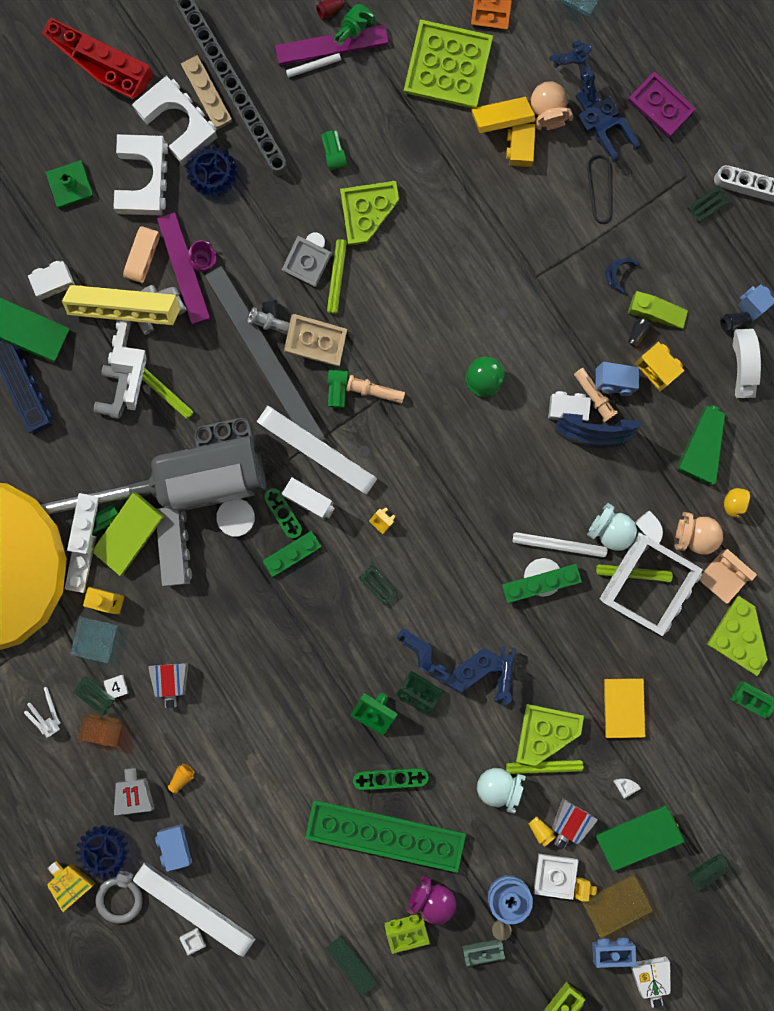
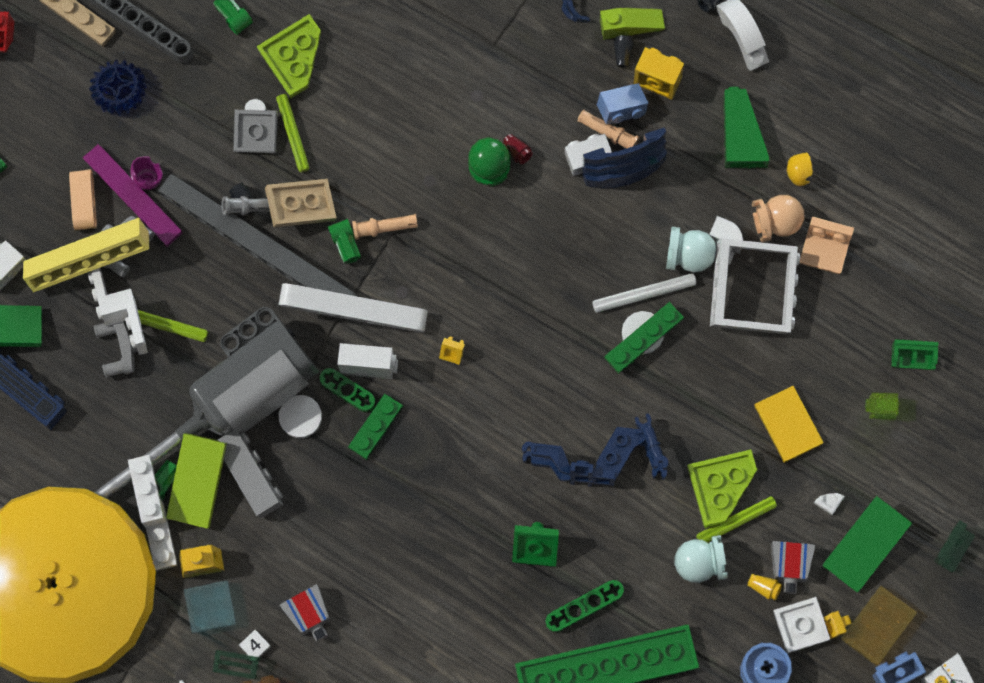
camera: 20 degrees left, 10 degrees down
white arch [114,135,168,215] -> none
white arch [132,76,218,166] -> none
clear green tile [358,565,398,606] -> none
clear green bracket [396,671,444,715] -> none
lime axle [596,564,673,582] -> none
lime plate [707,596,767,676] -> none
none -> dark red cone [503,134,533,165]
none -> clear neon green brick [865,393,898,419]

